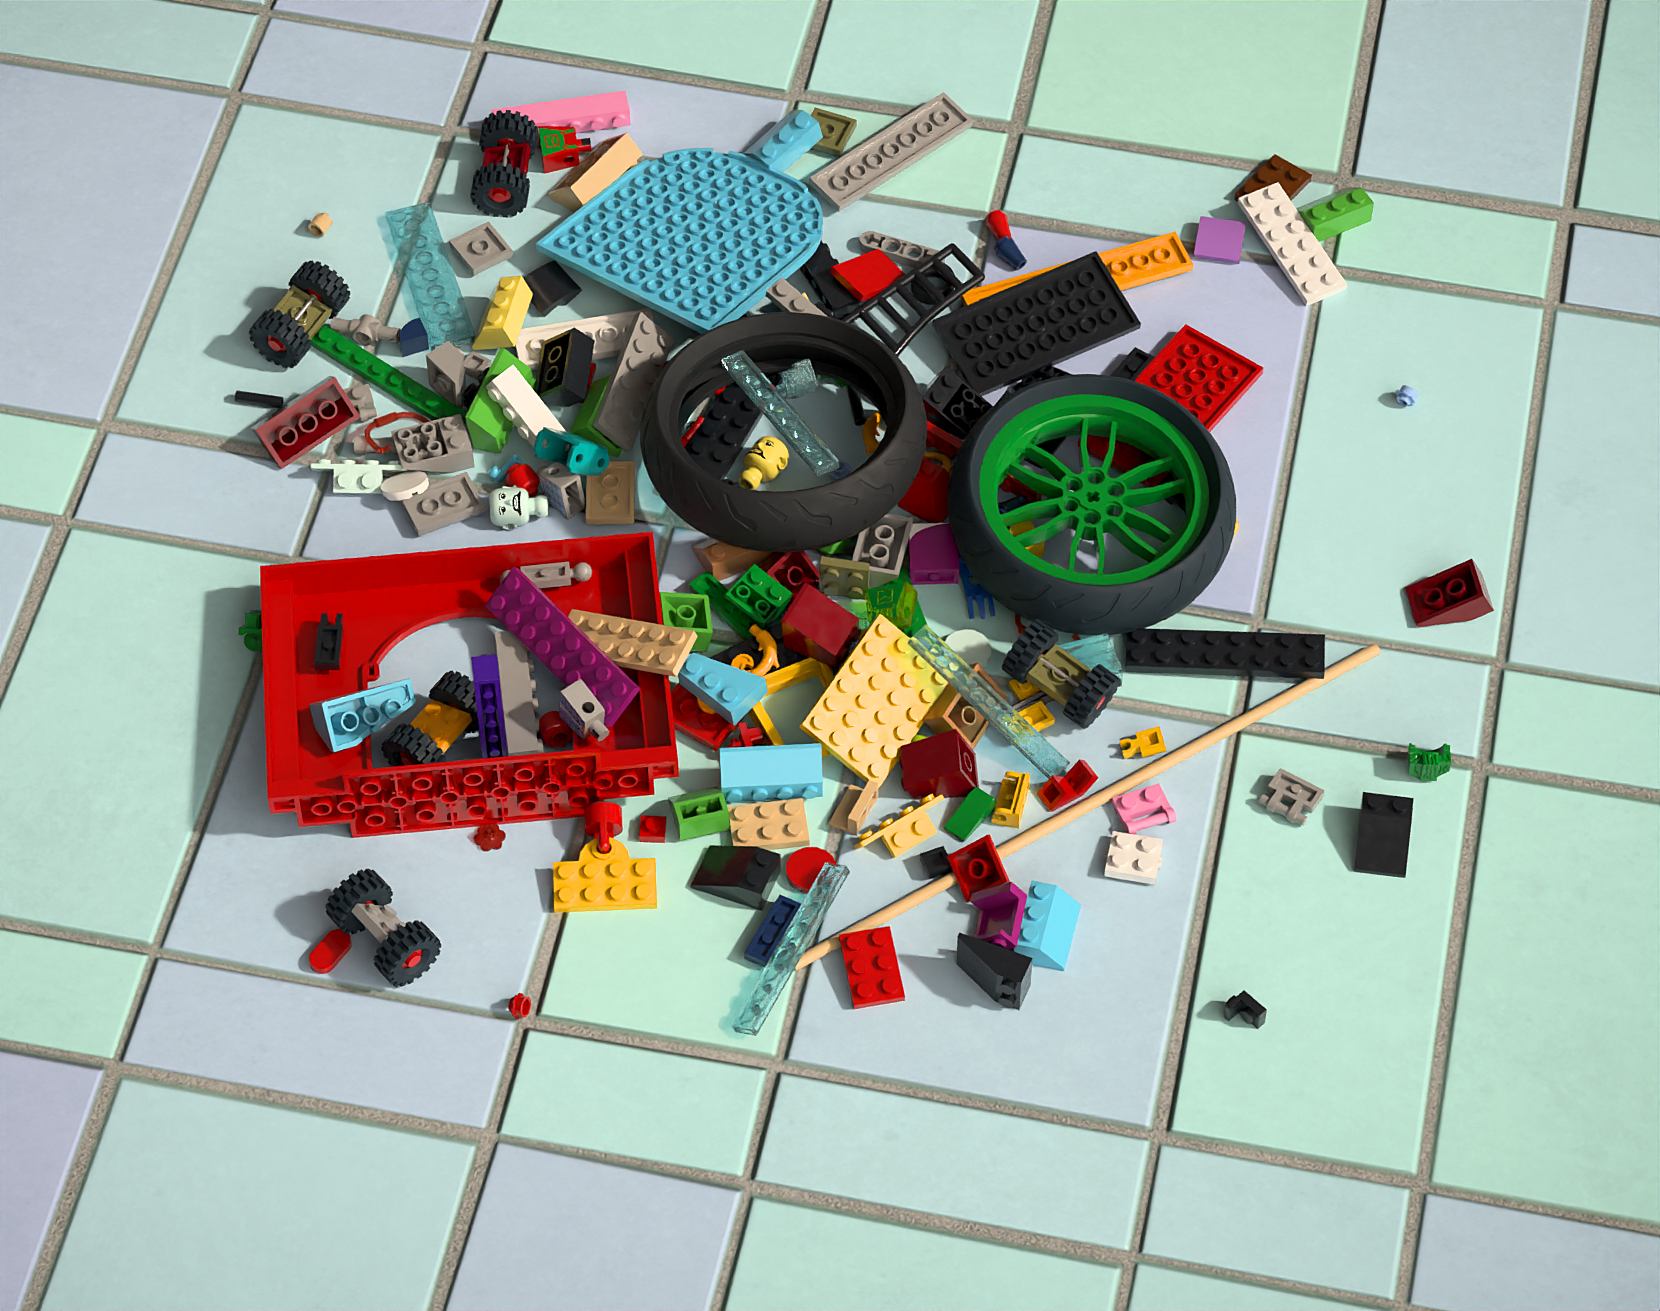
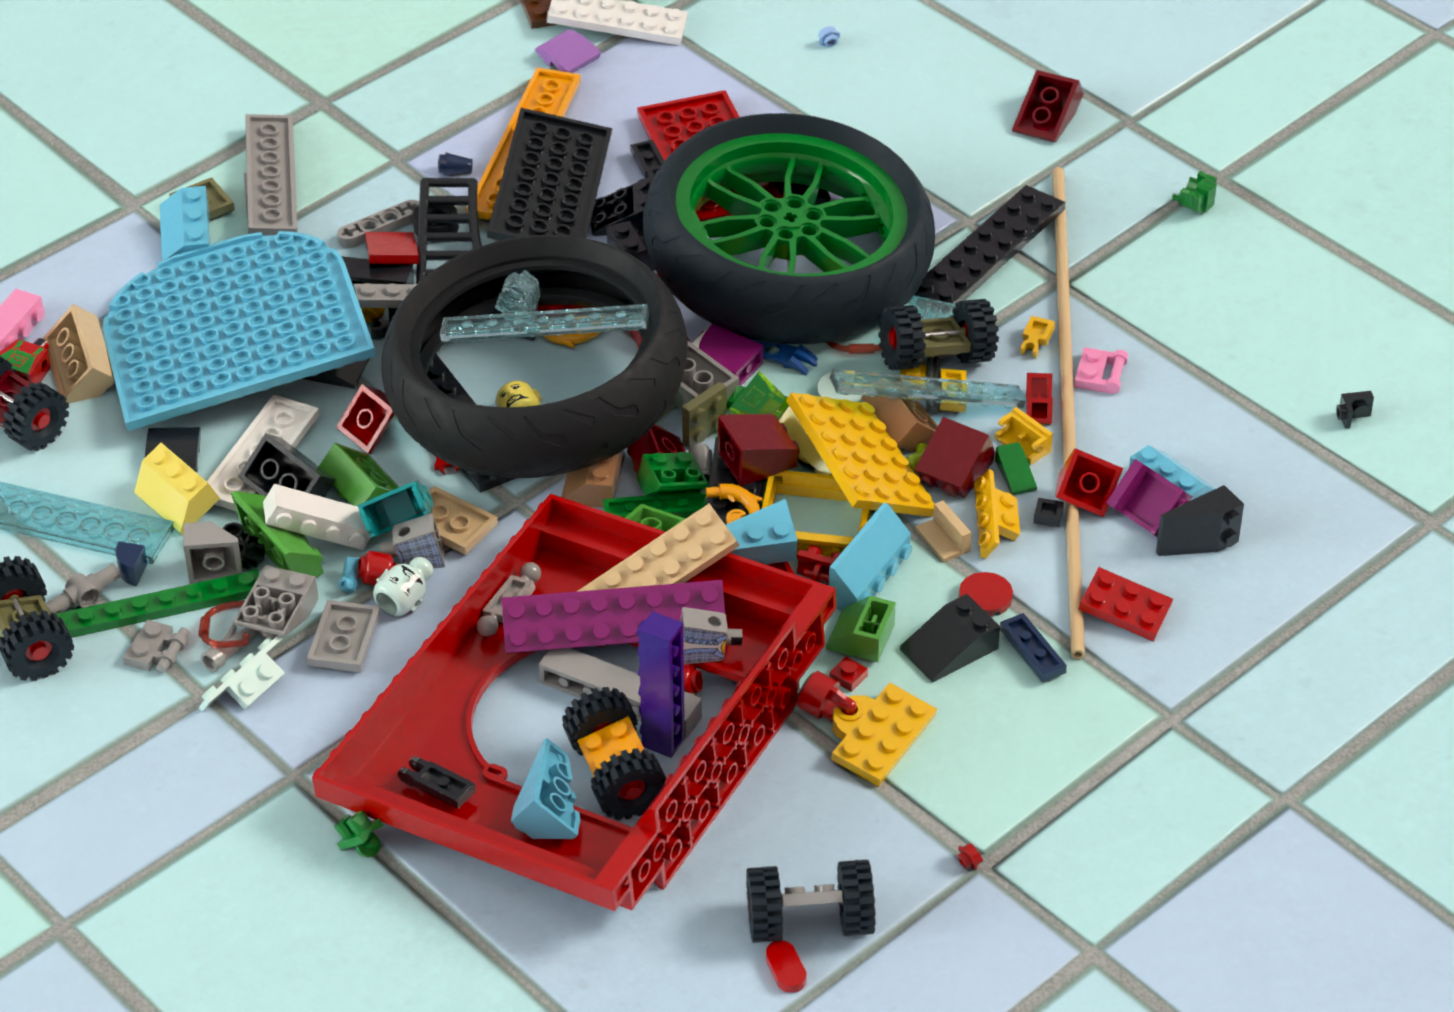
camera: 55 degrees left, 10 degrees down
black piece [235,390,284,408] -> none
dark red slope [251,376,360,469] -> none
white tile [380,471,429,501] -> none
light grey plate [449,222,513,276] -> none
clear red plant [474,824,506,852] -> none
light grey plate [592,312,674,452] -> none
tan plate [728,798,810,850] -> none
clear light blue plate [732,862,850,1036] -> none
light blue plate [828,460,851,481] -> none
red cone [986,210,1012,241] -> none
white plate [1104,831,1163,885] -> none
light grey plate [1259,768,1324,826] -> none
black slope [1354,792,1414,878] -> none

